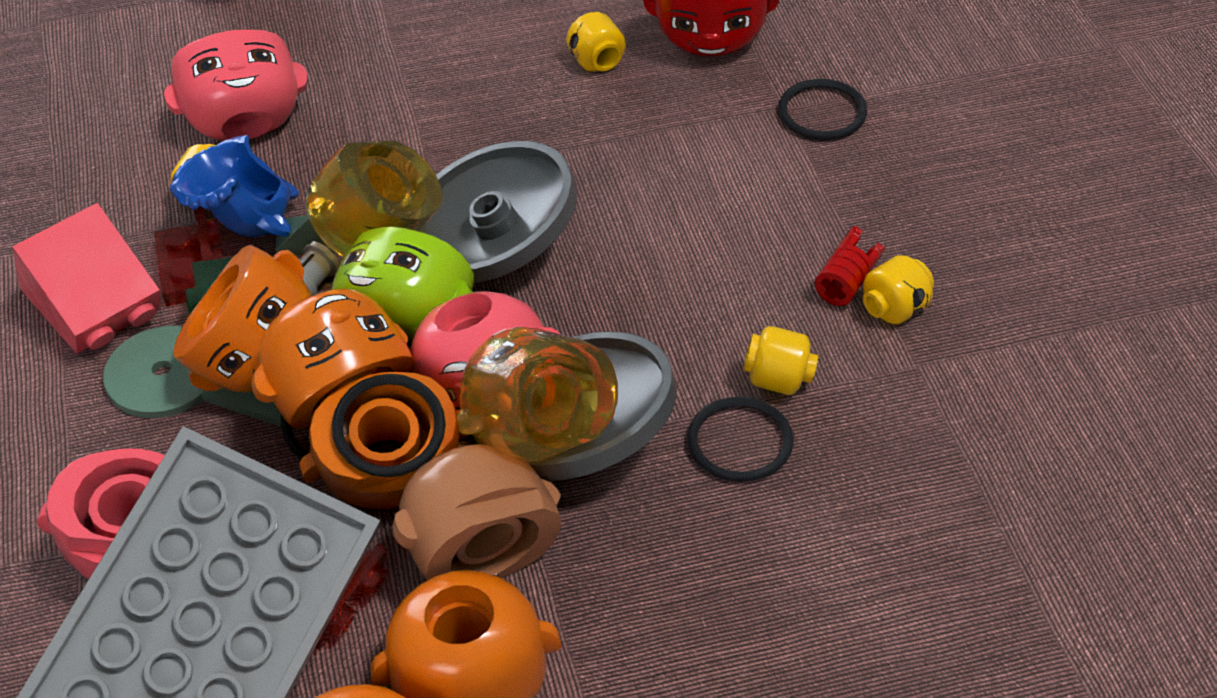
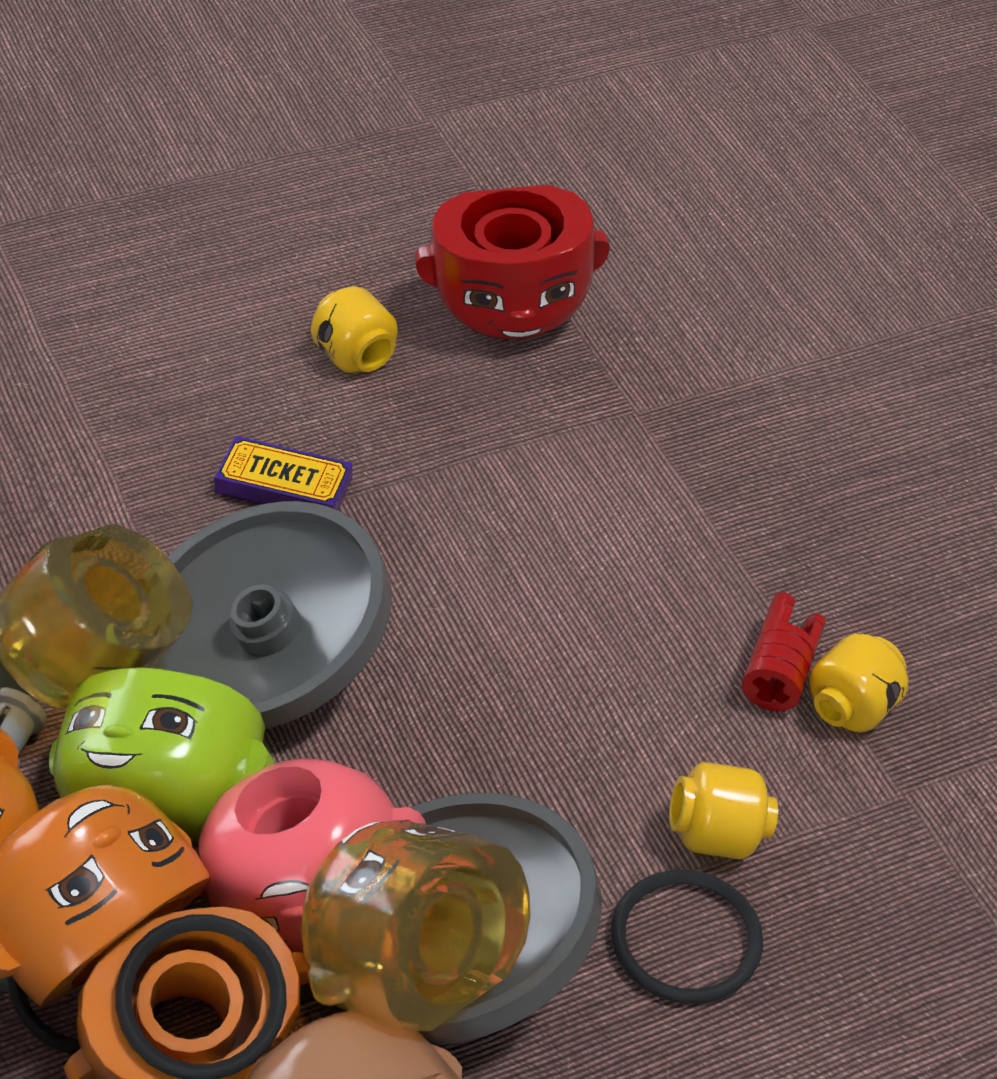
camera: 15 degrees left, 0 degrees up
black tyre [778,79,867,140] -> none
none -> tile [214,436,353,510]

